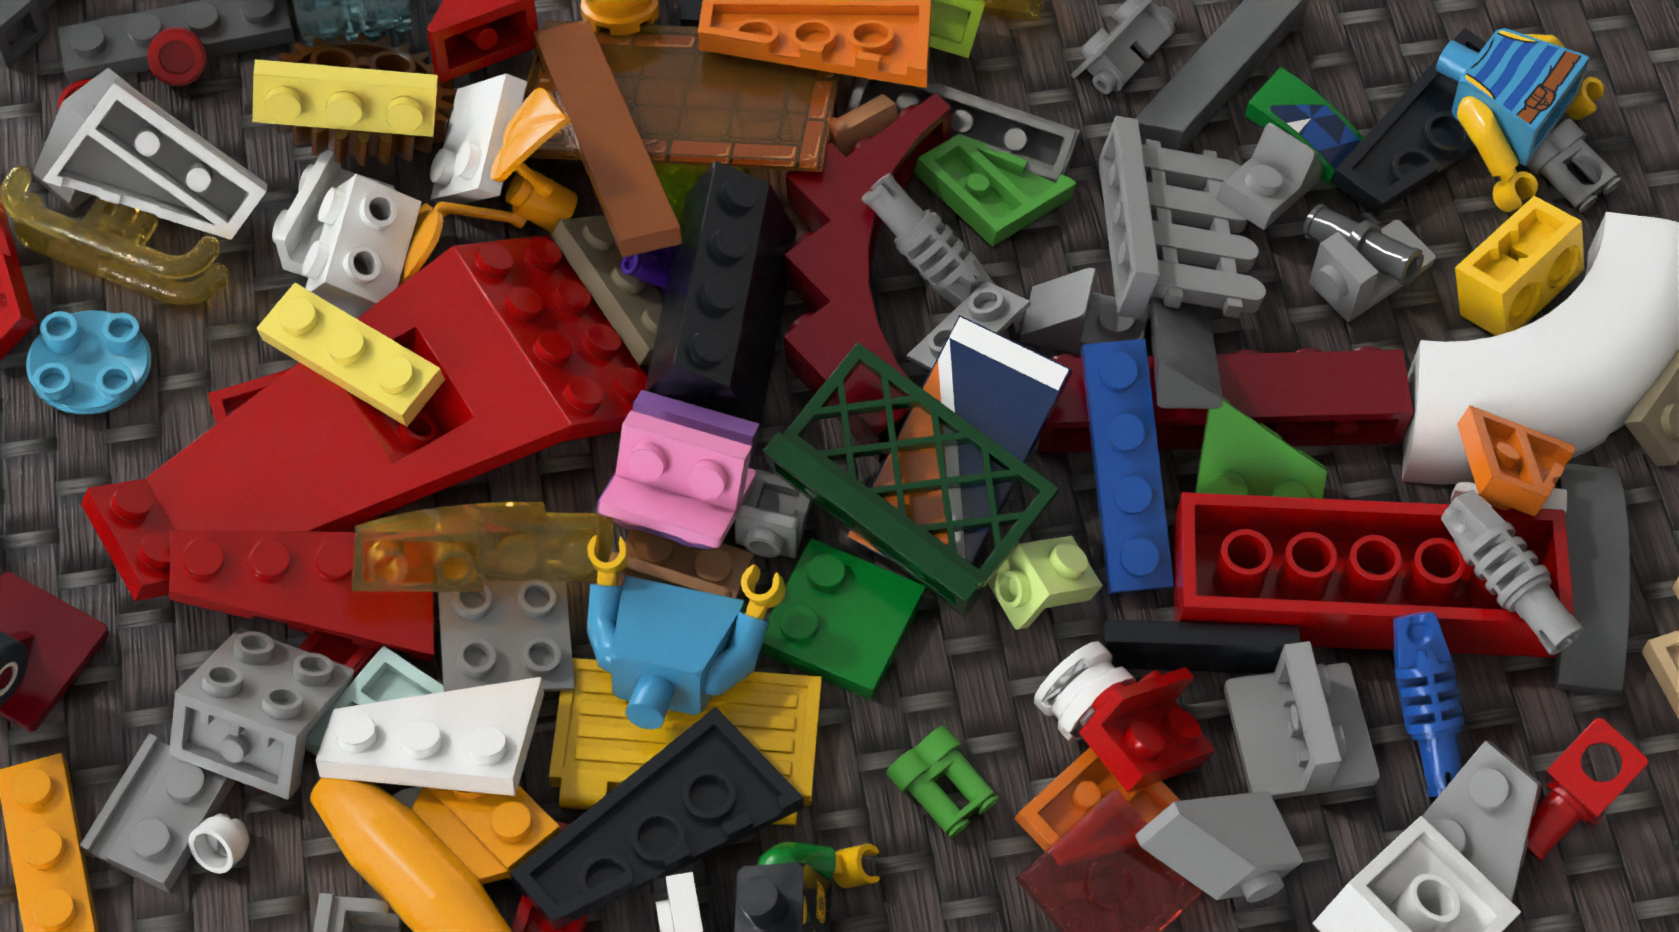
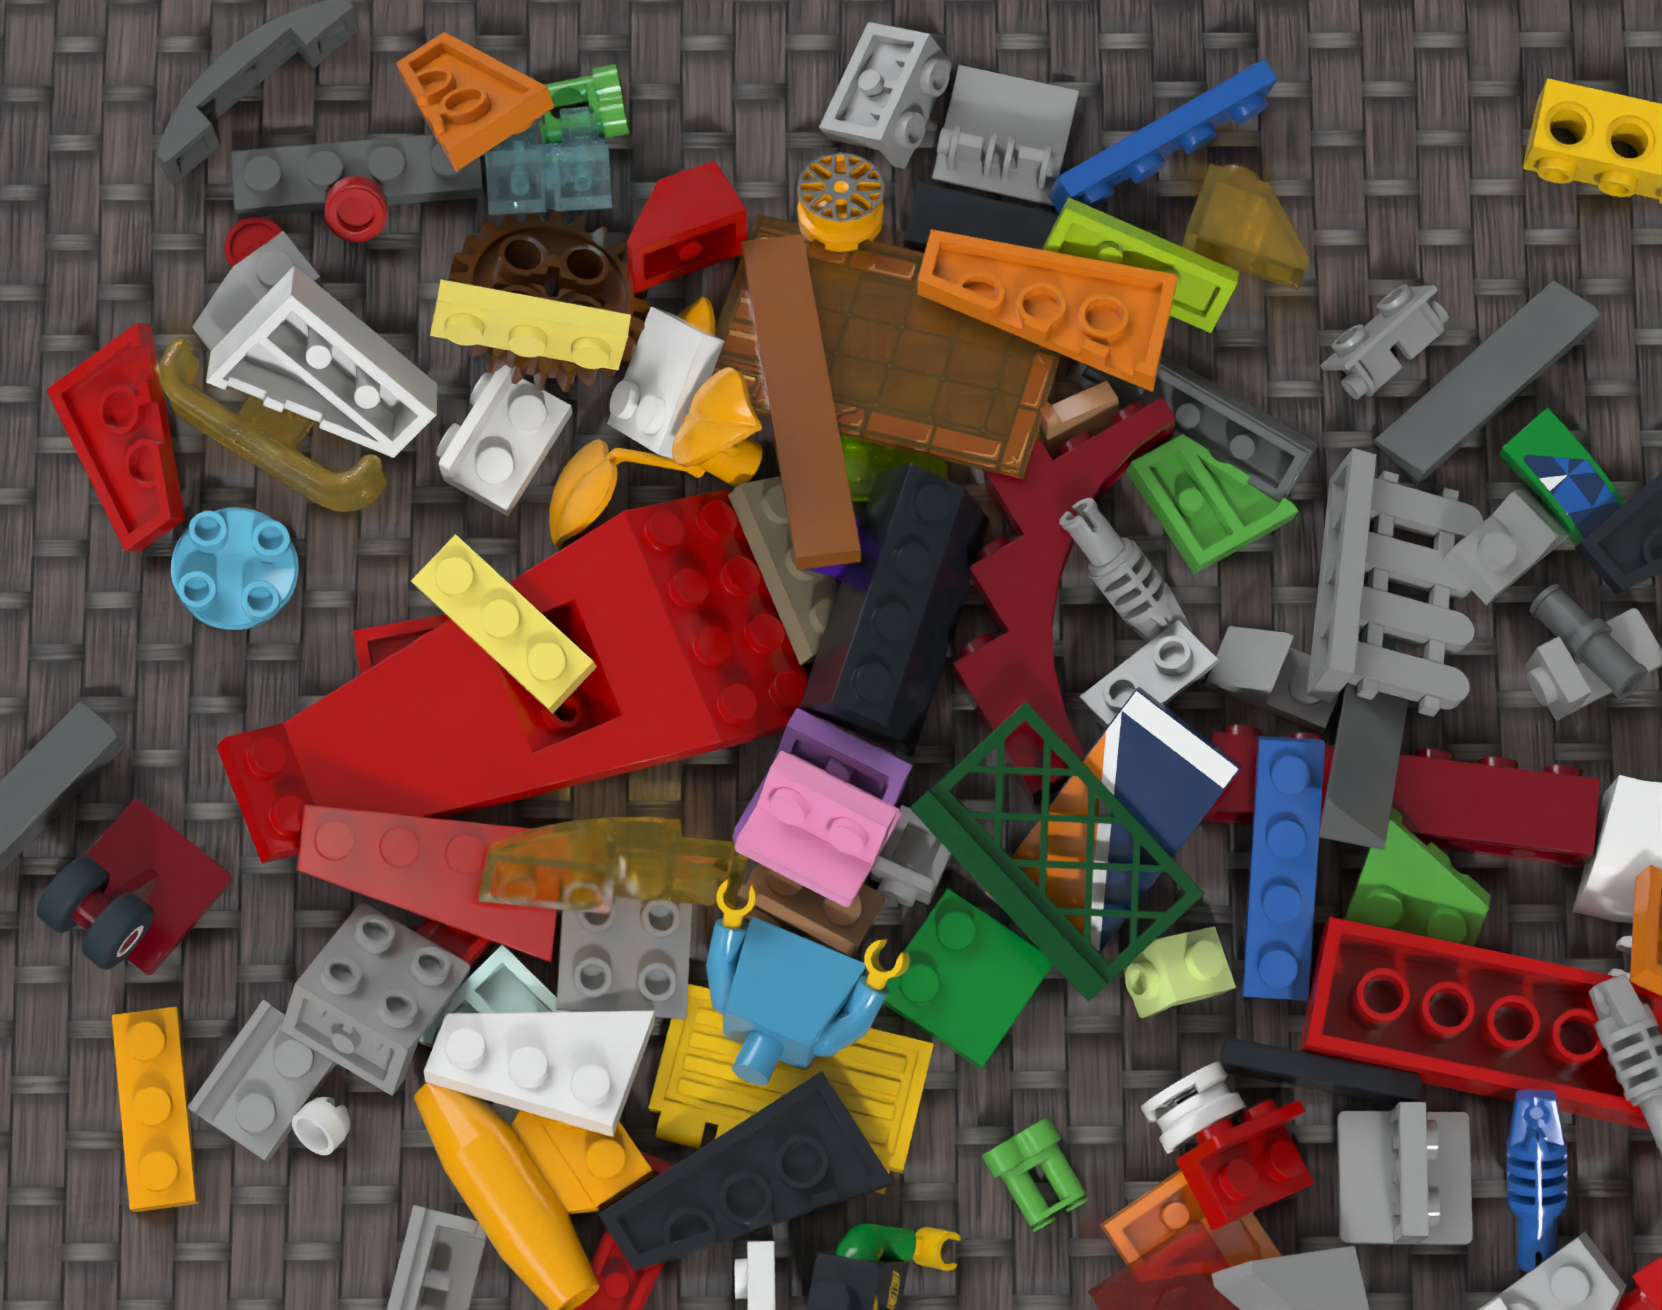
camera: 10 degrees right, 15 degrees up
white brick [302,174,422,319] -> none

